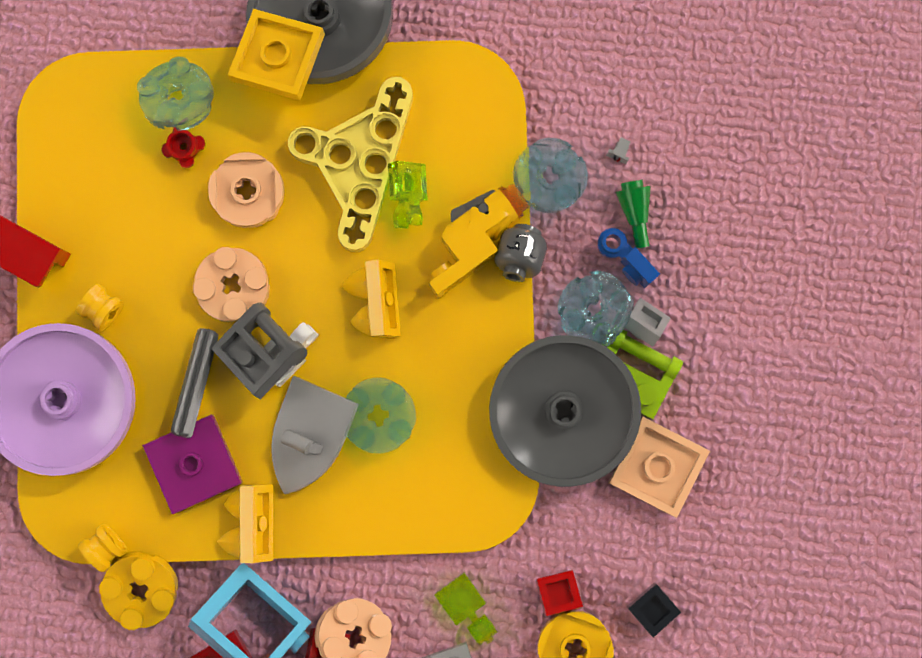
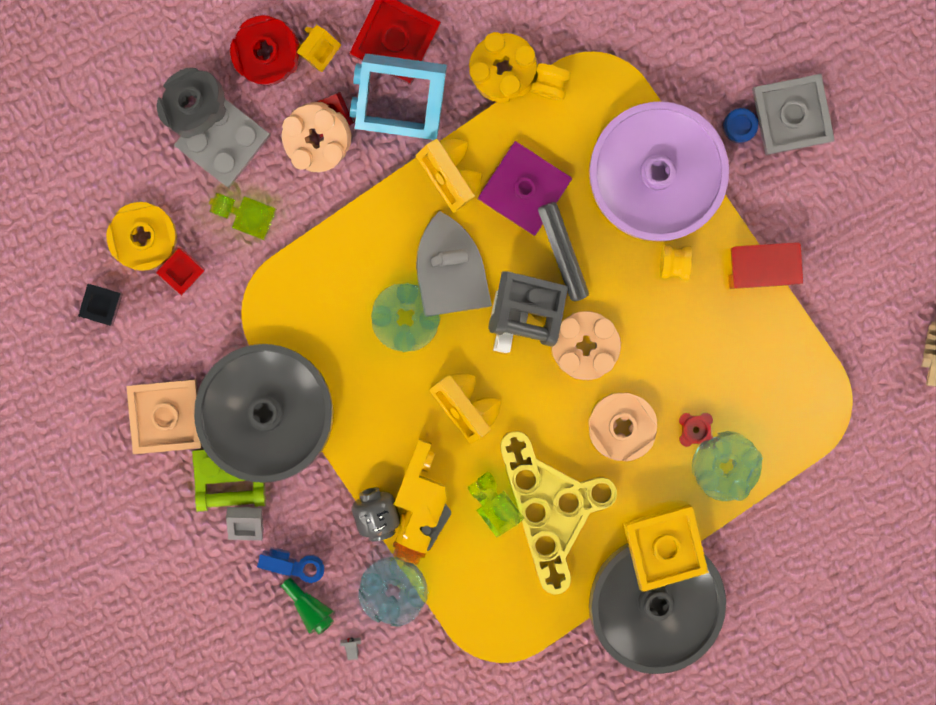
camera: 145 degrees right, 5 degrees up
clear light blue plate [558,271,634,346] -> none

